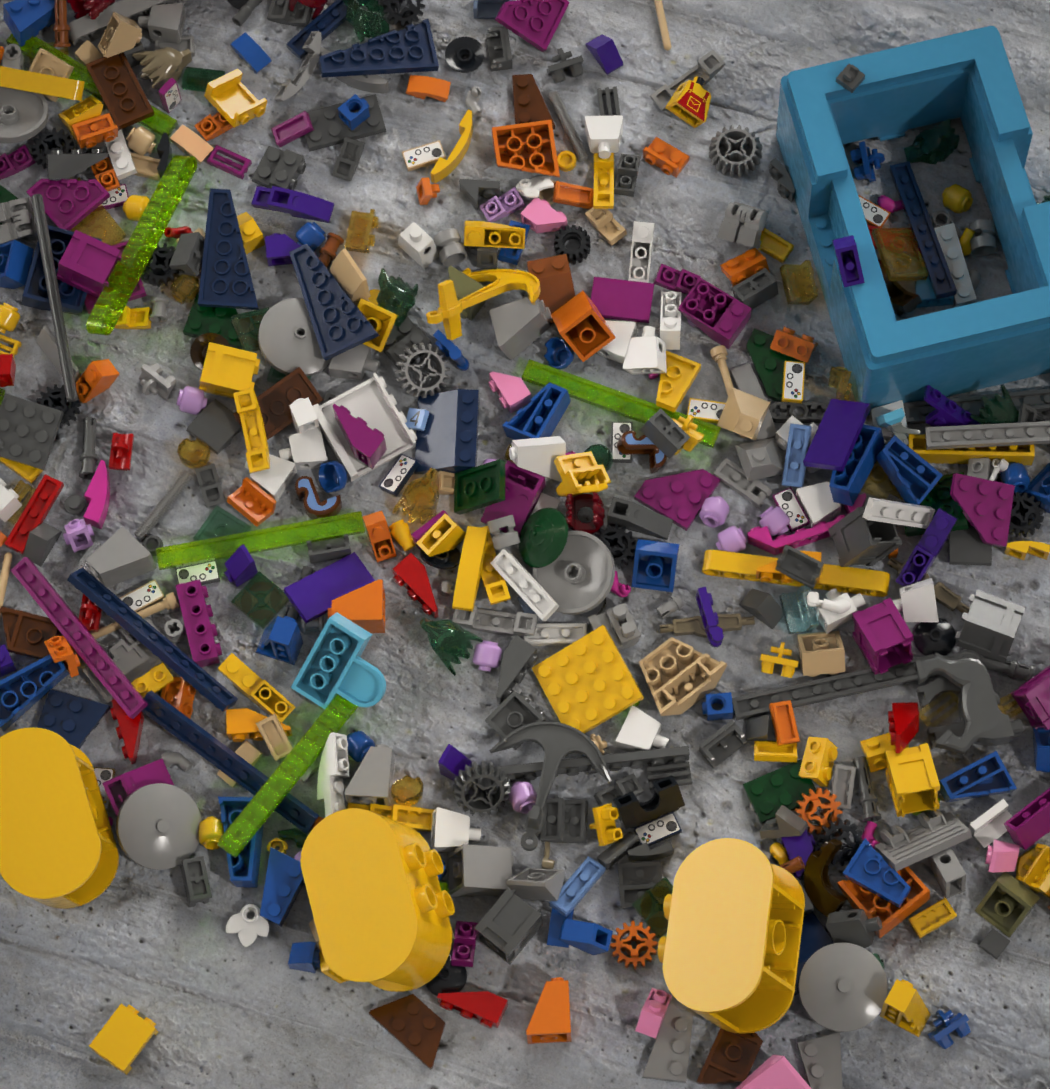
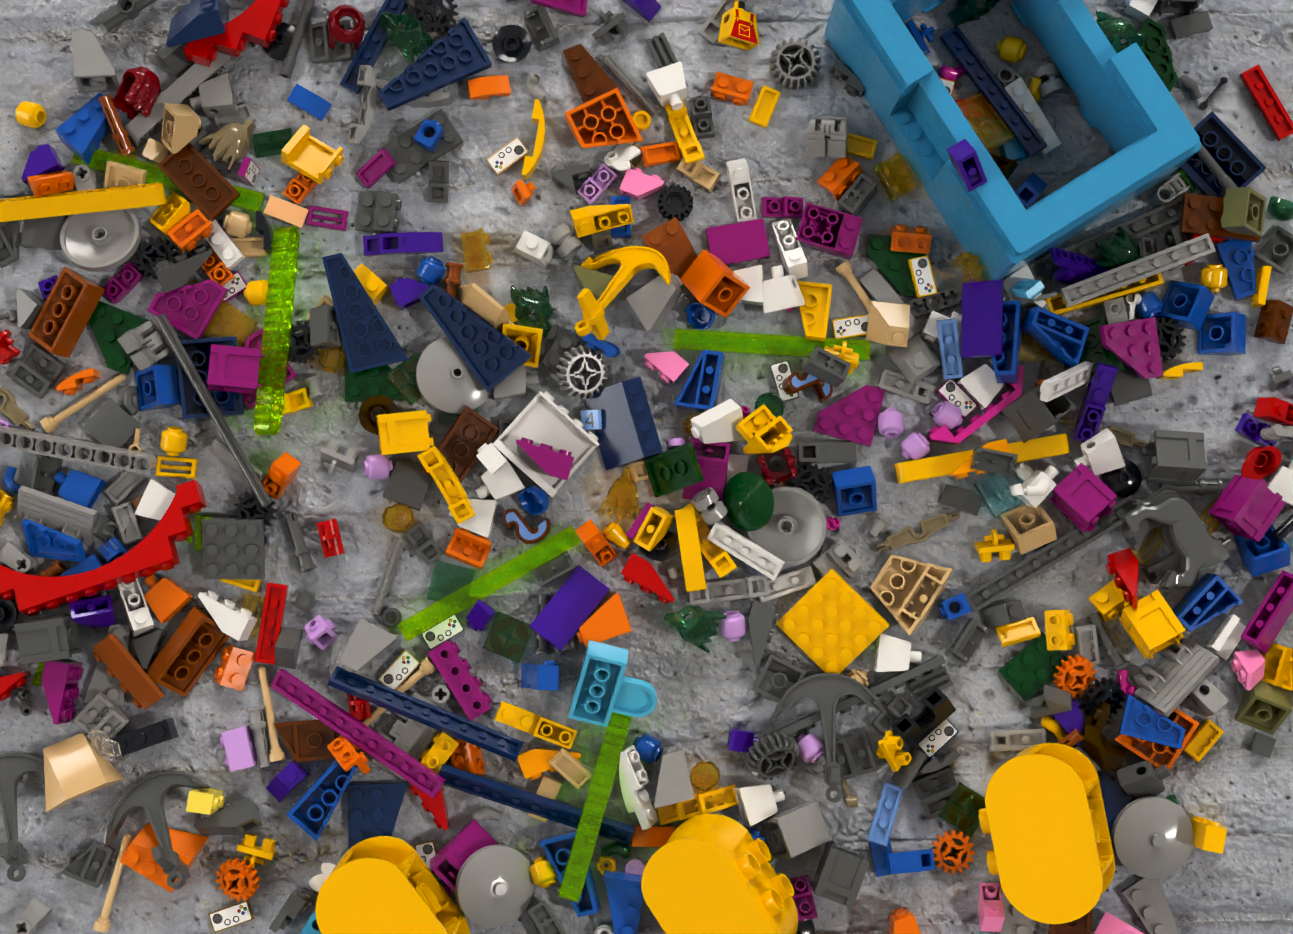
camera: 25 degrees left, 15 degrees up
dark pink slope [83,460,110,529] -> none
red arm [164,226,193,239] -> none
tile [379,454,420,497] -> none
light grey slope [507,868,566,901] -> none
dark purple hinge [695,587,724,648] -> none
orange tile [769,700,800,746] -> none
blue hips [927,1010,971,1049] -> none
none -> yellow tile [748,85,781,129]

